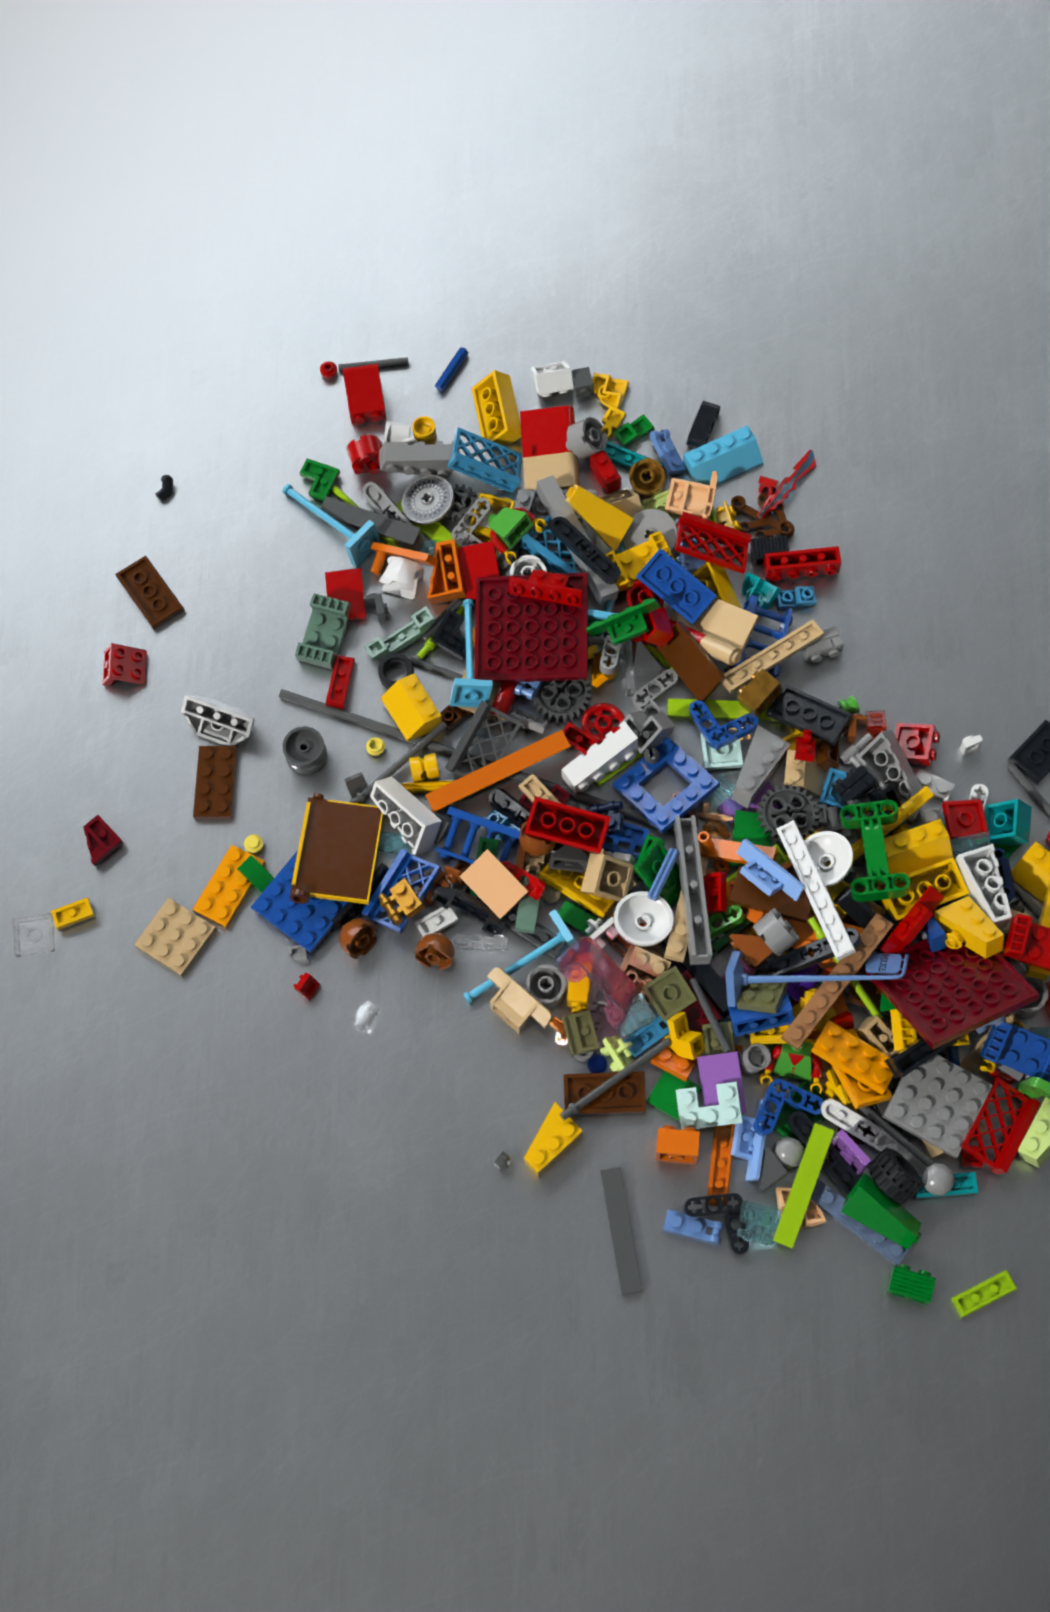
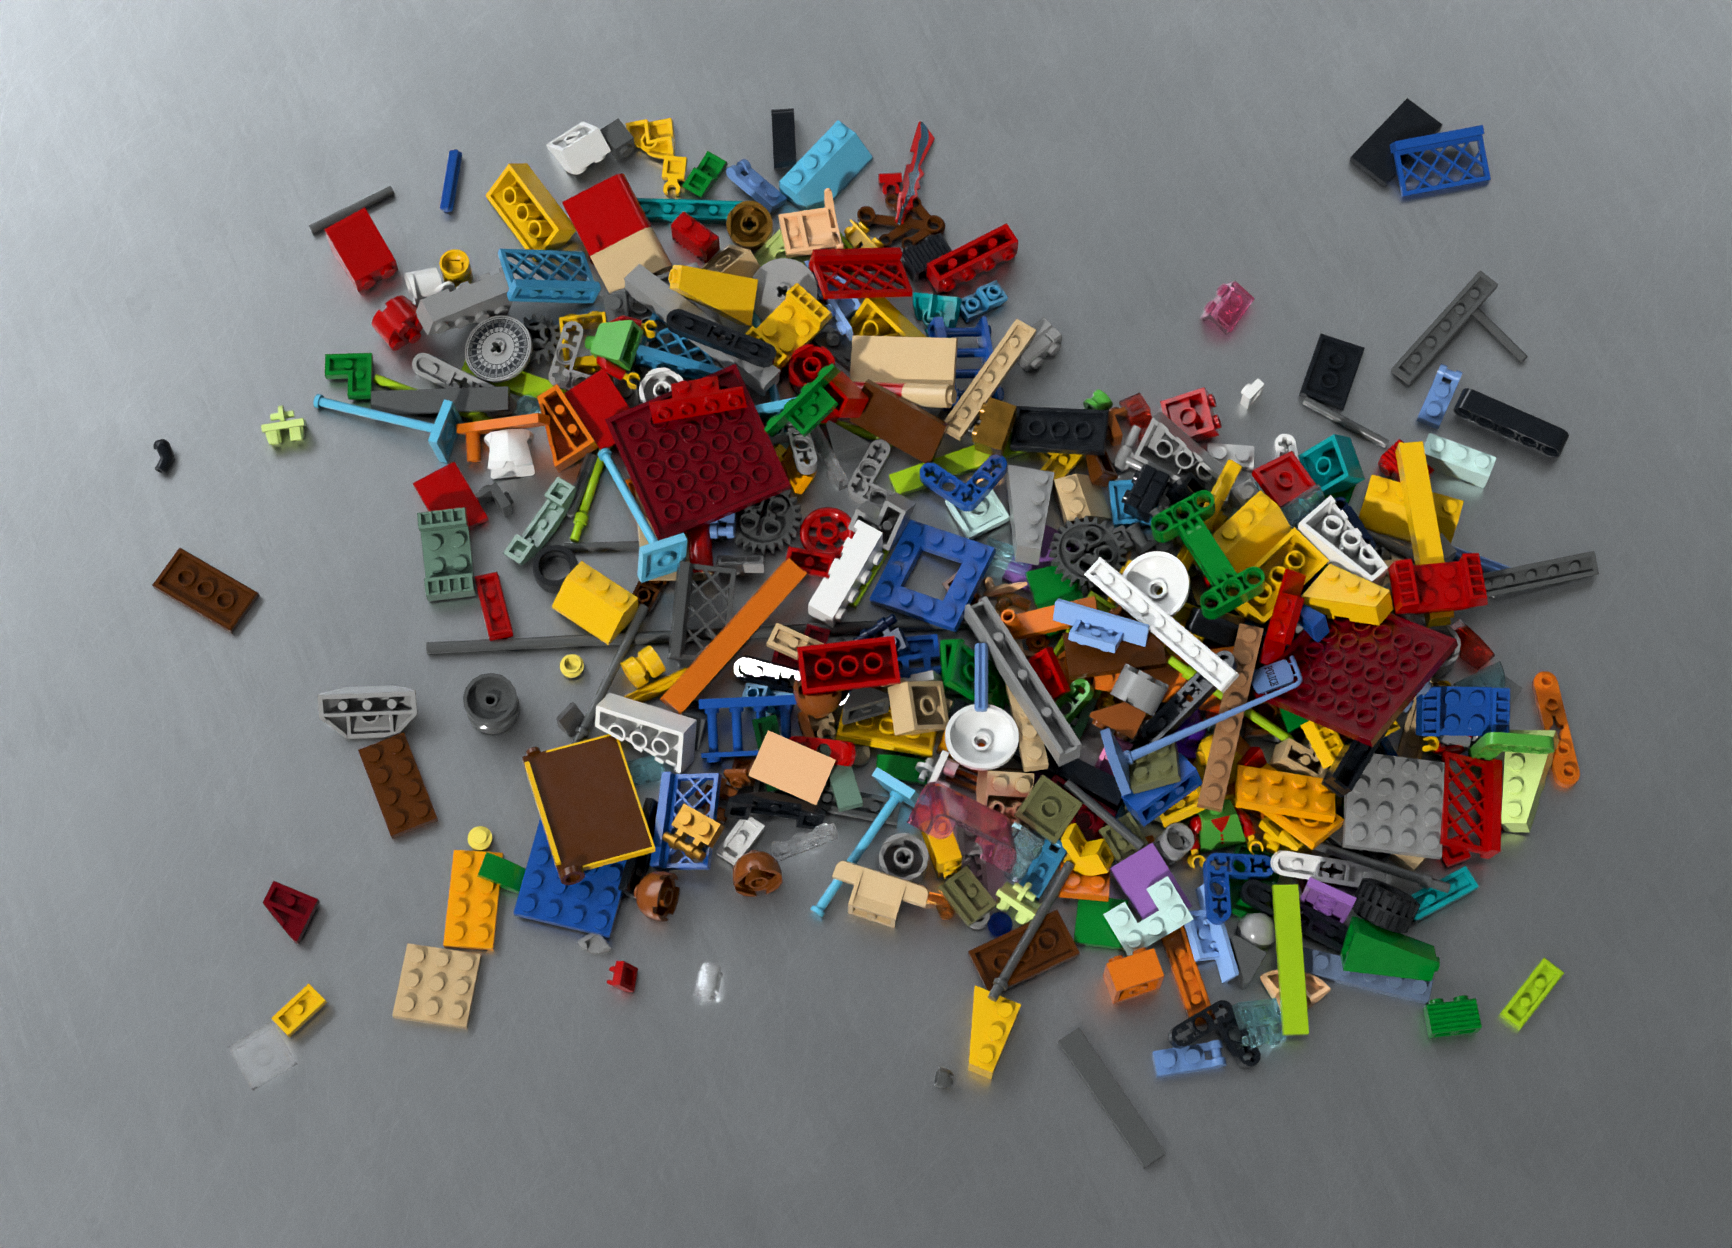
camera: 30 degrees left, 0 degrees up
red bracket [102,643,147,686] -> none
red plate [320,361,337,379] -> none
black plate [430,609,466,660] -> none
light grey brick [566,417,607,459] -> none
blue plate [636,548,718,625] -> none
dark grey hinge [644,747,660,764] -> none
red plate [794,729,816,762] -> none
light grey hair [922,1163,954,1196] -> none
yellow plate [945,931,964,949] -> none
none -> yellowish green hips [261,405,307,445]
none -> clear pink bracket [1201,281,1255,334]

